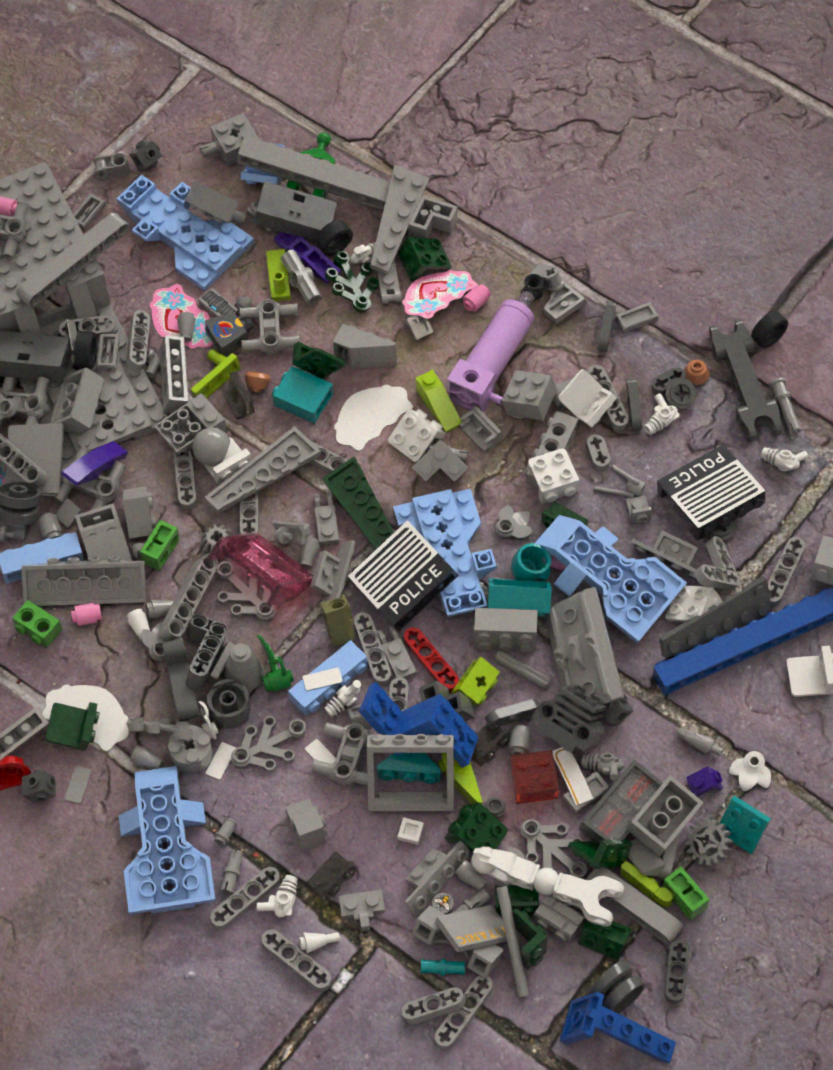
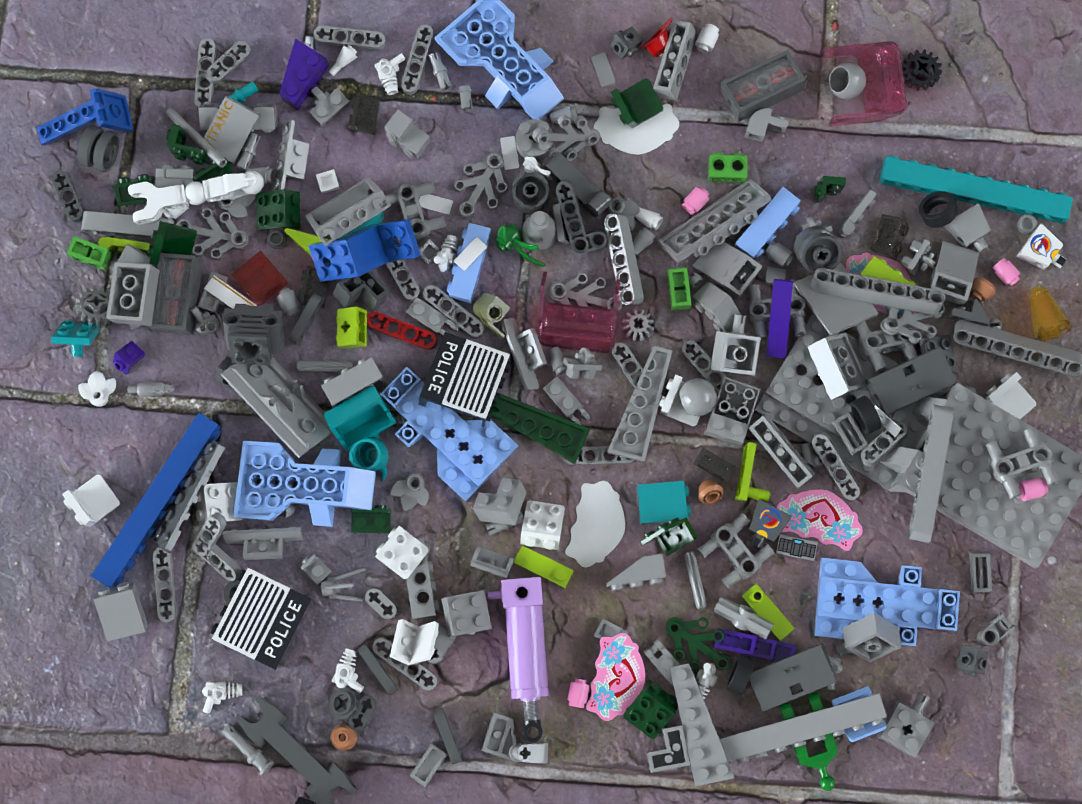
camera: 150 degrees right, 20 degrees up
light grey cone [177,312,196,342] -> none
light grey hinge [236,297,252,310] -> none
tile [432,893,454,915] -> none
none -> dark purple wedge [279,39,329,110]
none -> light grey axle [684,551,707,609]
none -> light grey brick [711,314,761,376]

